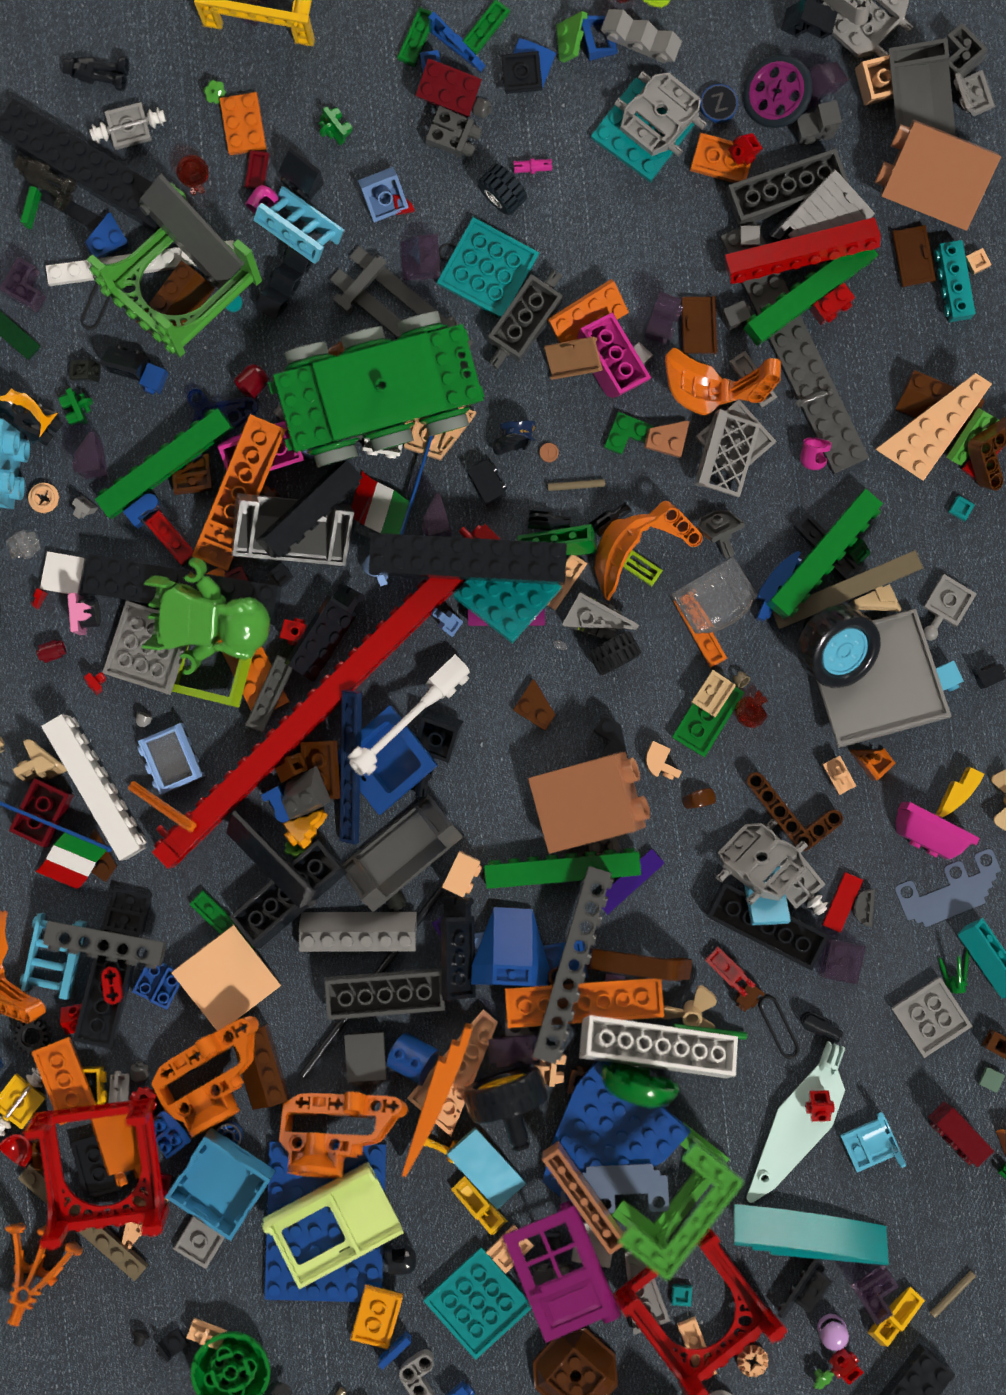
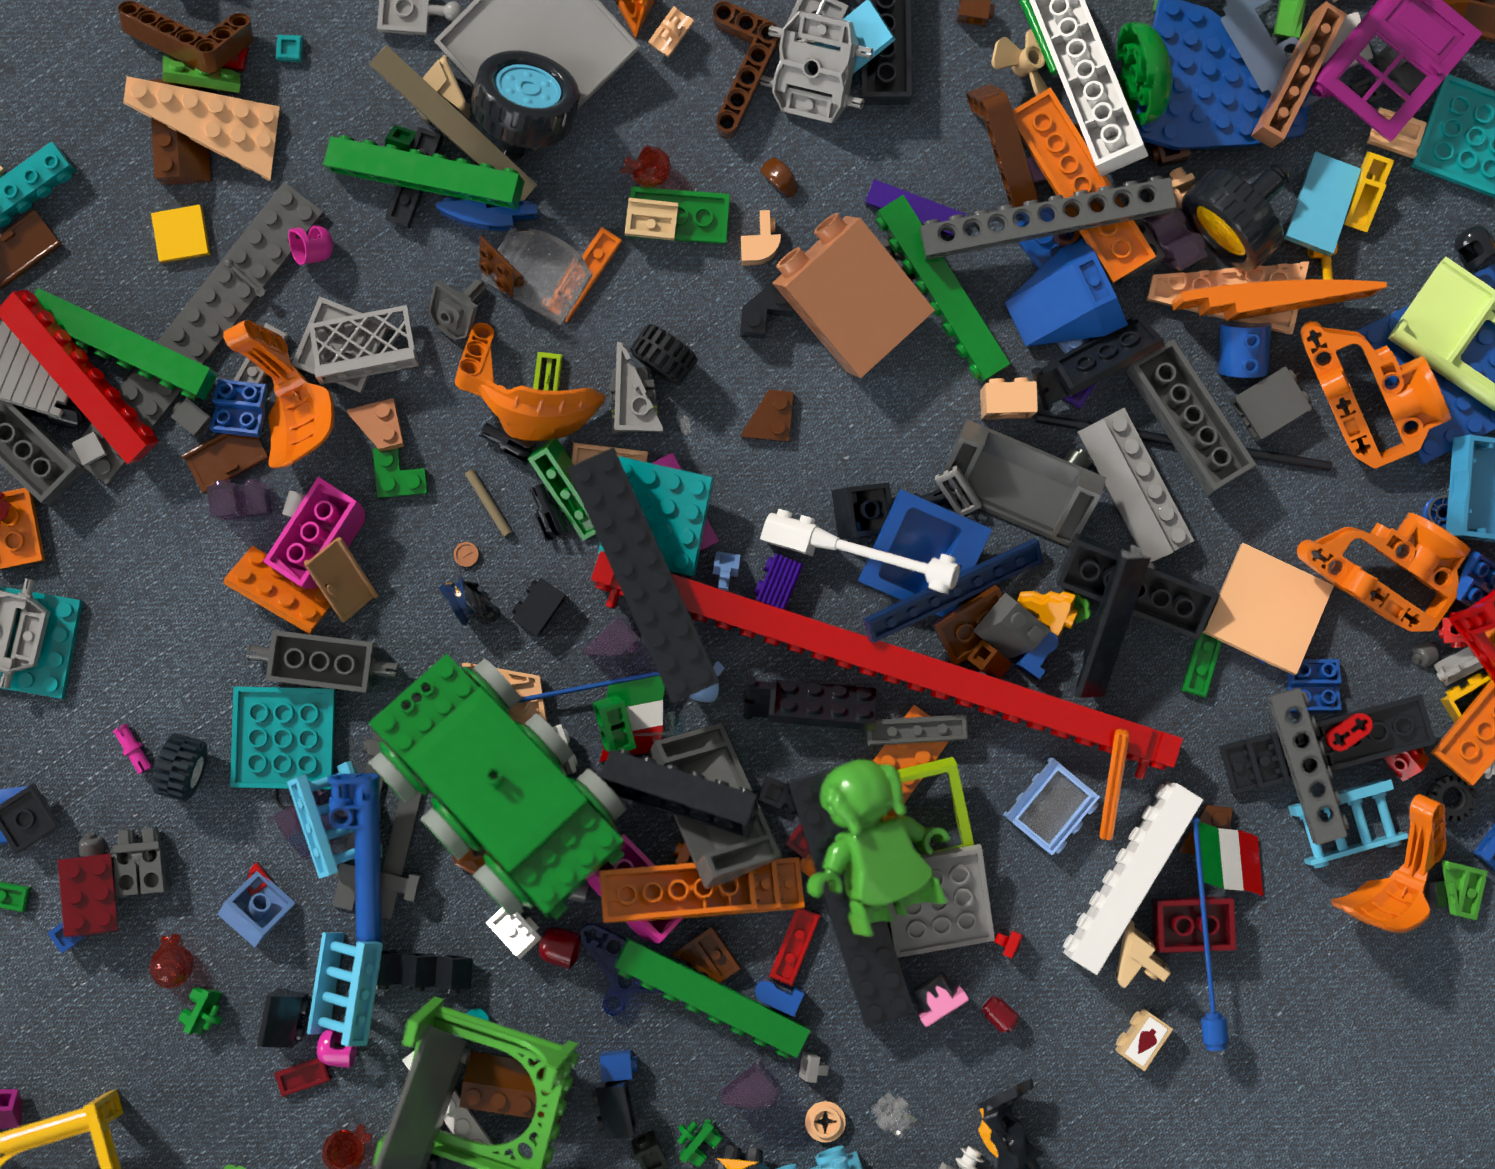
camera: 120 degrees left, 0 degrees up
red tile [31,588,48,610] -> none
white tile [40,551,86,594] -> none
light grey hinge [136,712,152,727] -> none
orange plate [220,92,267,155] -> none
reddish brown slope [231,1023,290,1110] -> none
red brick [280,618,308,646] -> none
green tile [397,7,432,67] -> none
blue wing [429,11,486,72] -> none
red hinge [705,947,756,997] -> none
dark tan hinge [733,671,750,688] -> none
red brick [810,283,855,325] -> none
none -> clear red hat [149,934,194,988]
none -> yellow tile [151,205,210,263]
none -> blue slope [210,379,267,438]
none -> medium azure fence [287,761,383,879]
none -> blue piece [327,773,382,946]
none -> reddish brown hinge [479,236,525,298]
none -> white bracket [486,908,541,959]
none -> green brick [592,695,636,753]
none -> dark purple brick [754,553,803,610]
none -> light grey tile [935,465,981,516]

